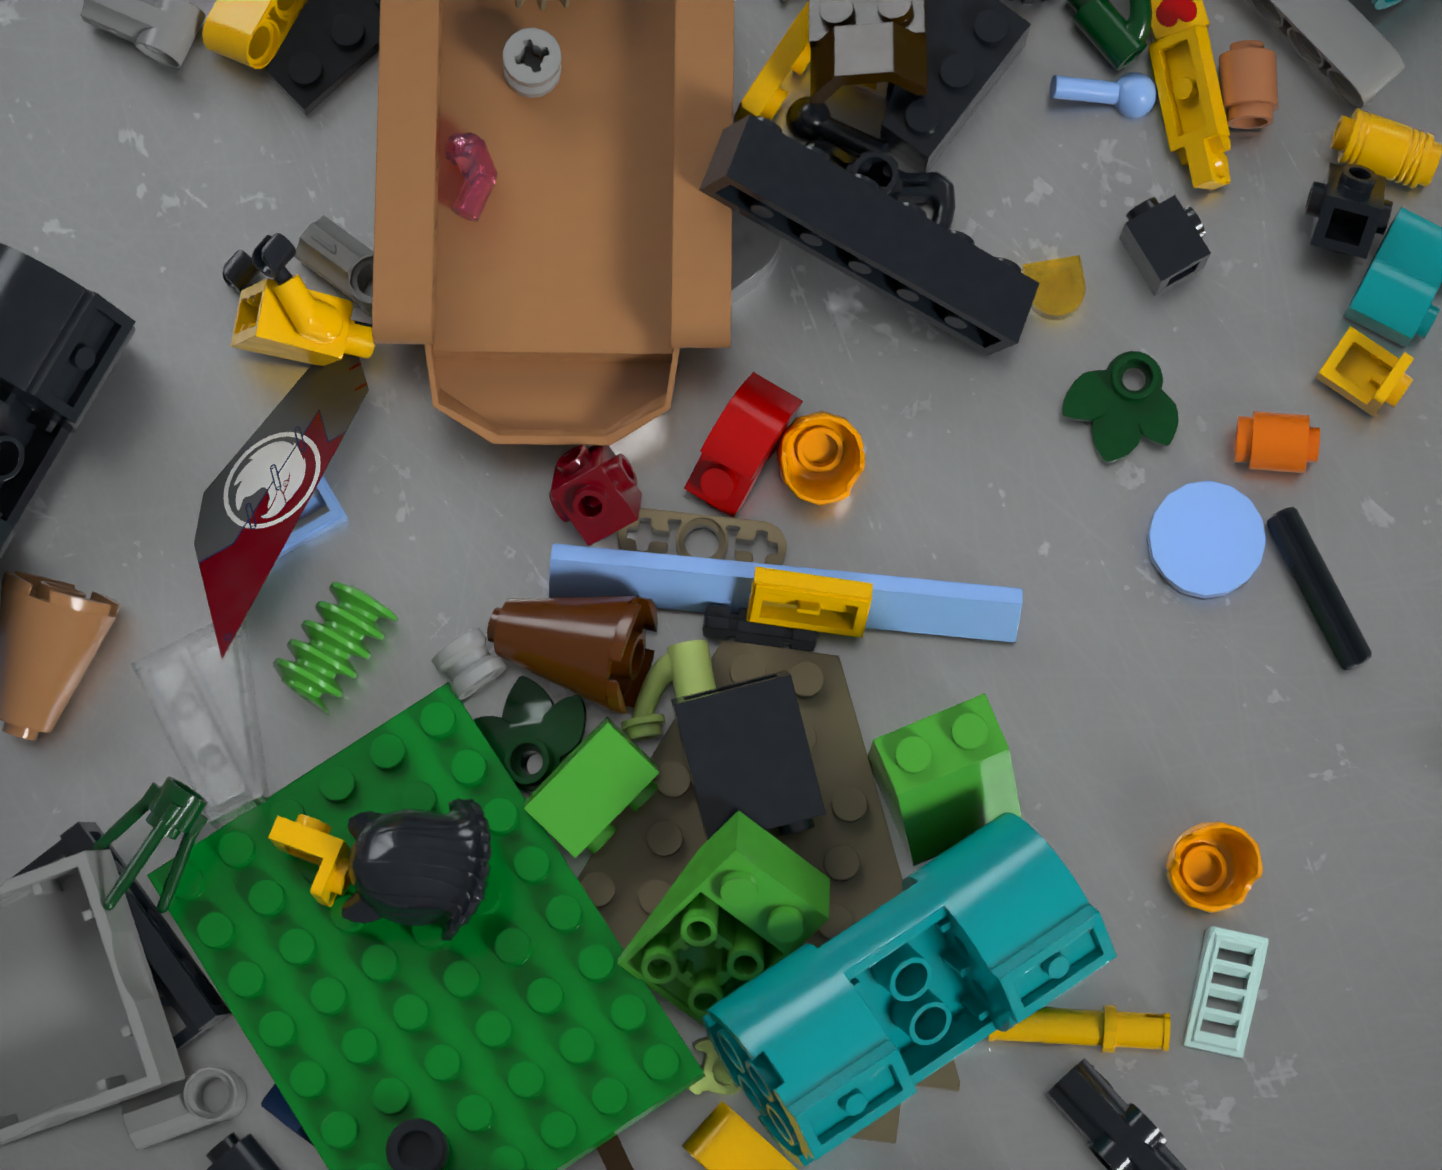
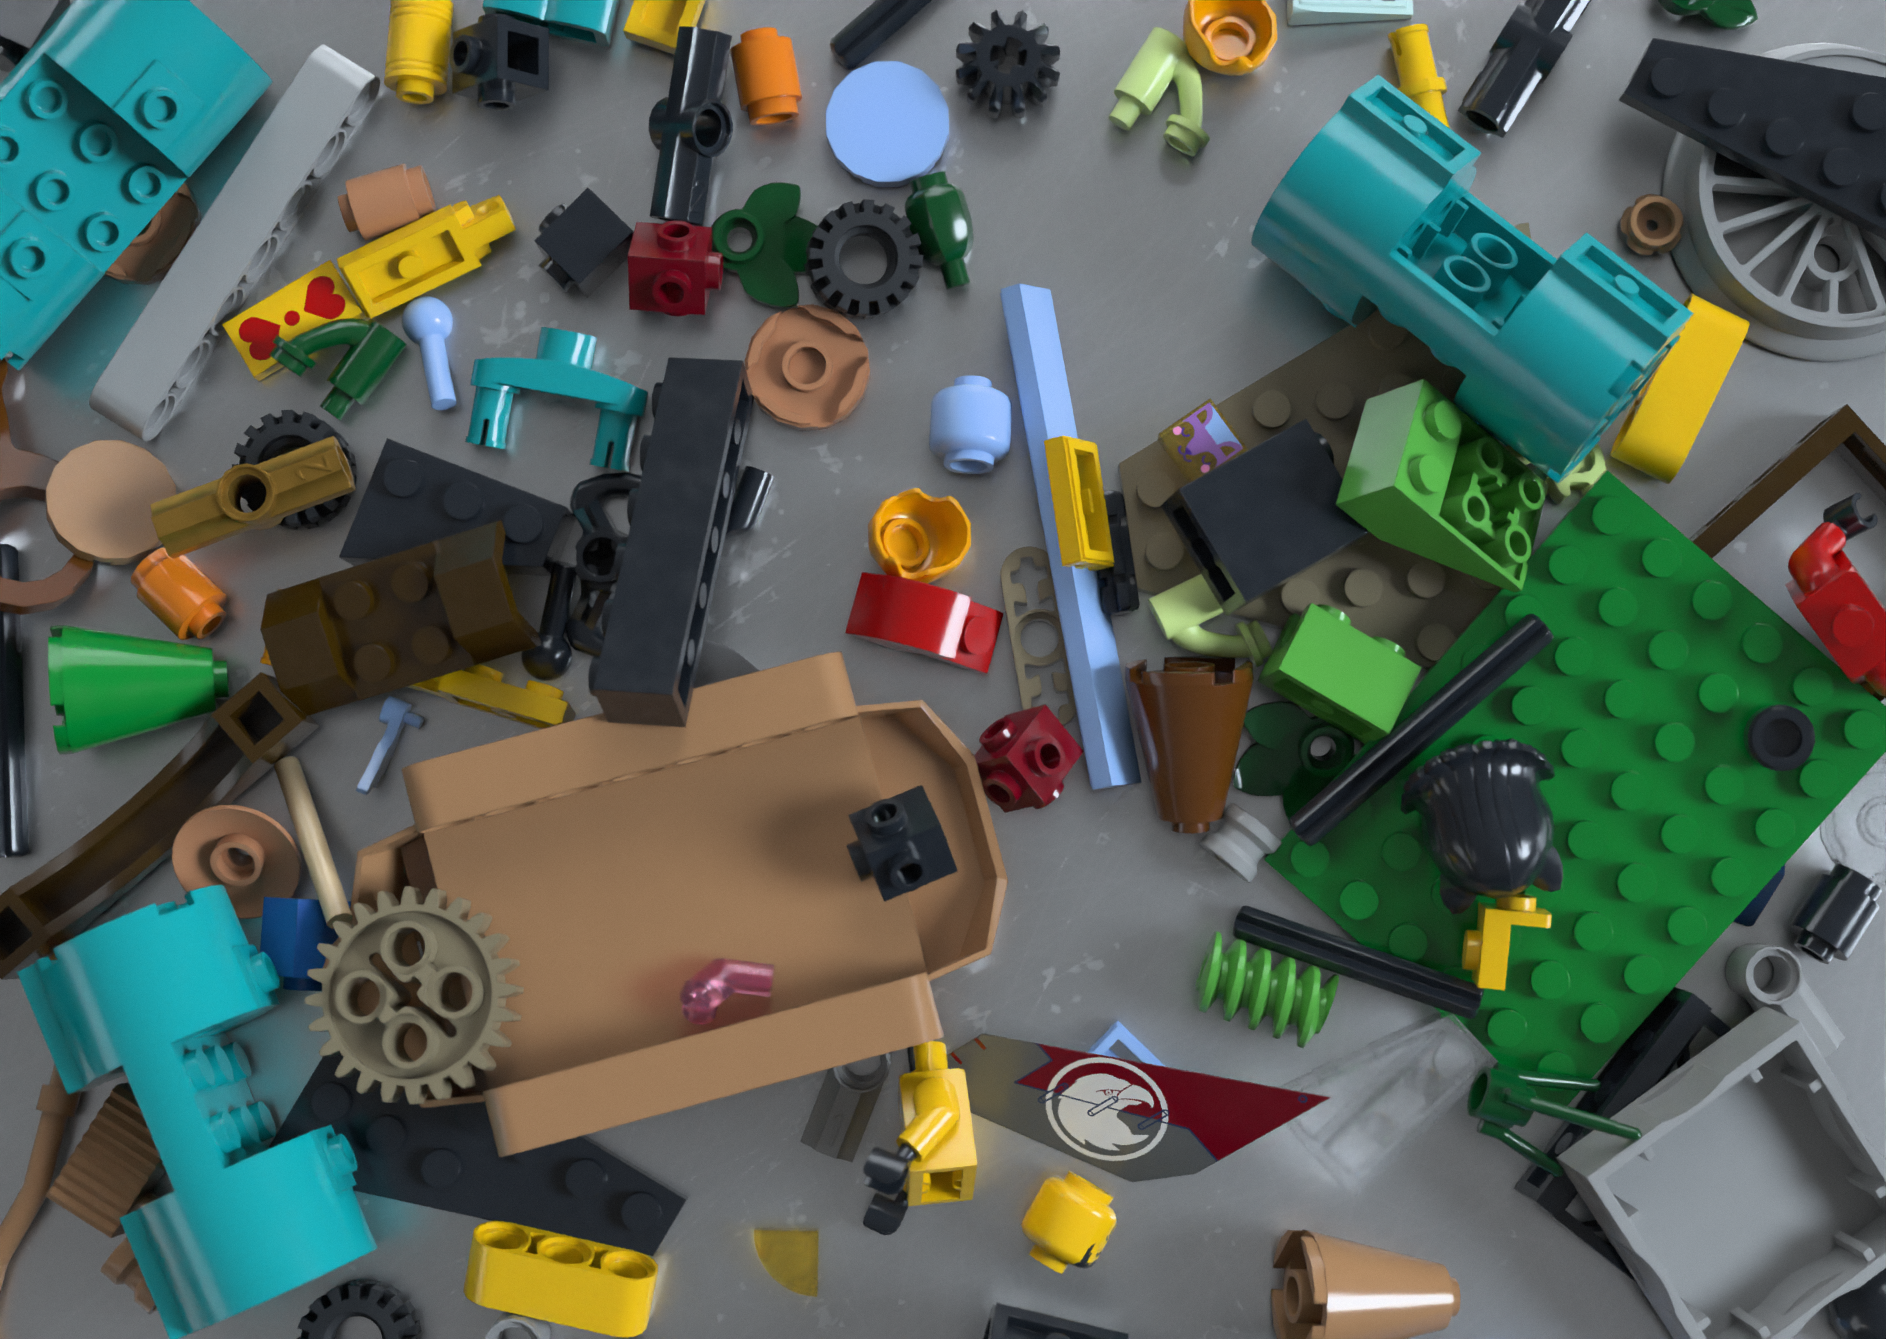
camera: 100 degrees left, 5 degrees up
light grey wheel [503,28,562,98] -> none
bright green slope [868,693,1022,866] -> none
clear yellow tile [1021,255,1086,320] -> none
none -> teal connector [465,327,648,472]
none -> dark red brick [628,221,723,317]
none -> black piece [649,26,733,226]
none -> black arm [725,466,775,540]
none -> nougat tile [744,304,871,432]
none -> clear yellow tile [754,1228,820,1297]
none -> black tyre [805,199,923,319]
none -> black brick [846,785,958,902]
none -> dark green plant [905,171,974,290]
none -> light blue head [929,375,1012,474]
none -> black gear [955,10,1060,119]
none -> yellow head [1021,1171,1117,1274]
none -> yellowish green plant [1108,27,1210,156]
none -> tile [1157,398,1248,483]
none -> black axle [1232,906,1484,1019]
none -> black axle [1289,614,1554,846]

